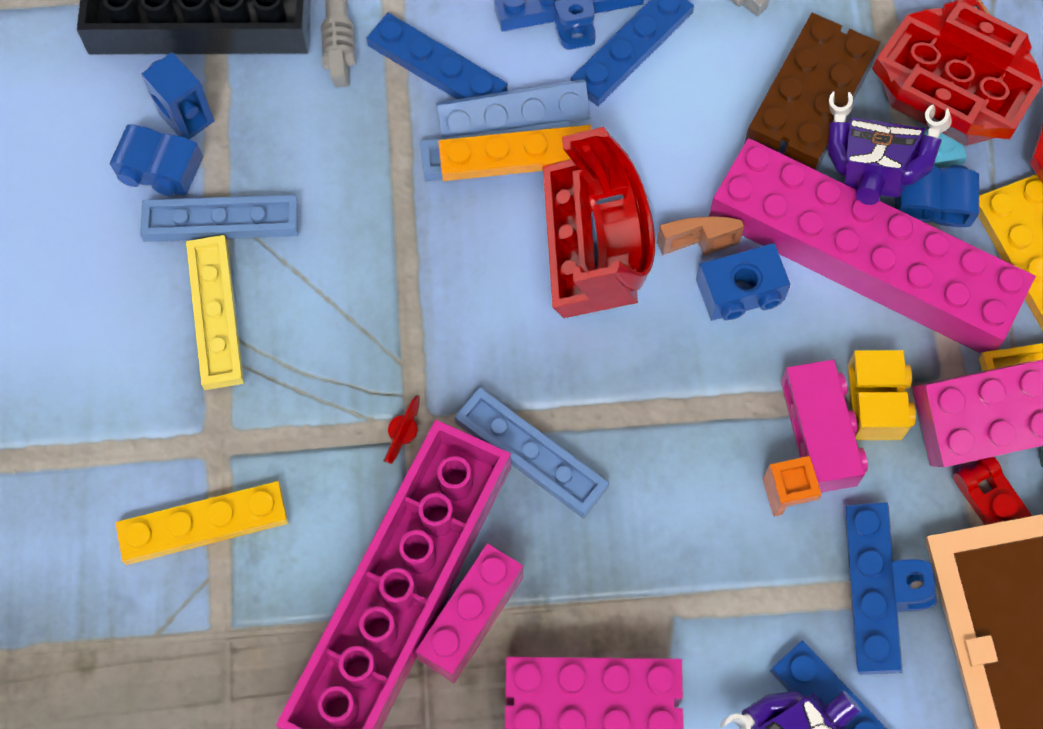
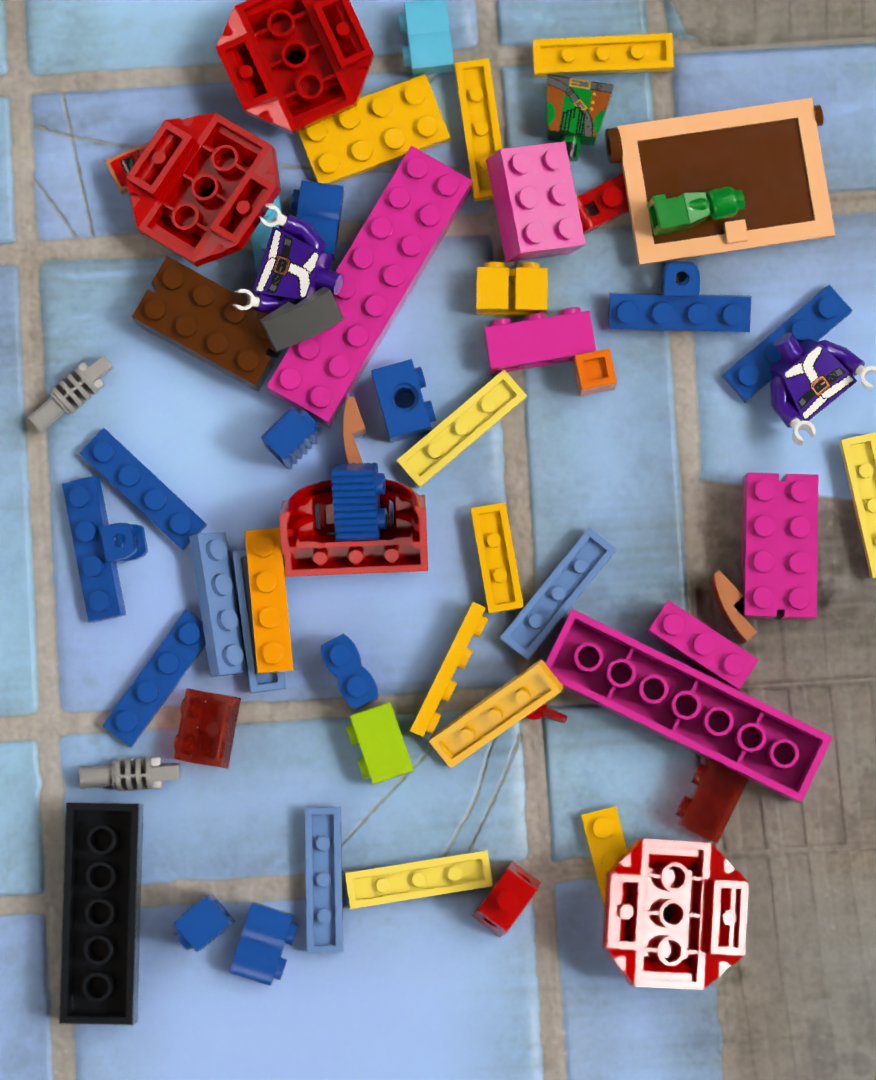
camera: 90 degrees left, 15 degrees up
none -> clear red bracket [174,689,241,769]
none -> dark grey slope [259,286,344,351]
none -> blue brick [261,407,319,469]
none -> blue brick [321,634,379,711]
none -> blue brick [331,462,388,541]
none -> lime brick [346,702,414,785]
none -> light yellow plate [396,370,527,489]
none -> yellow plate [410,602,488,738]
none -> yellow plate [429,659,564,769]
none -> yellow plate [470,502,524,614]
none -> red torso [472,861,541,938]
none -> piece [602,838,749,990]
none -> green piece [647,186,745,237]
none -> clear red bracket [675,759,749,844]
none -> nougat slope [710,570,757,644]

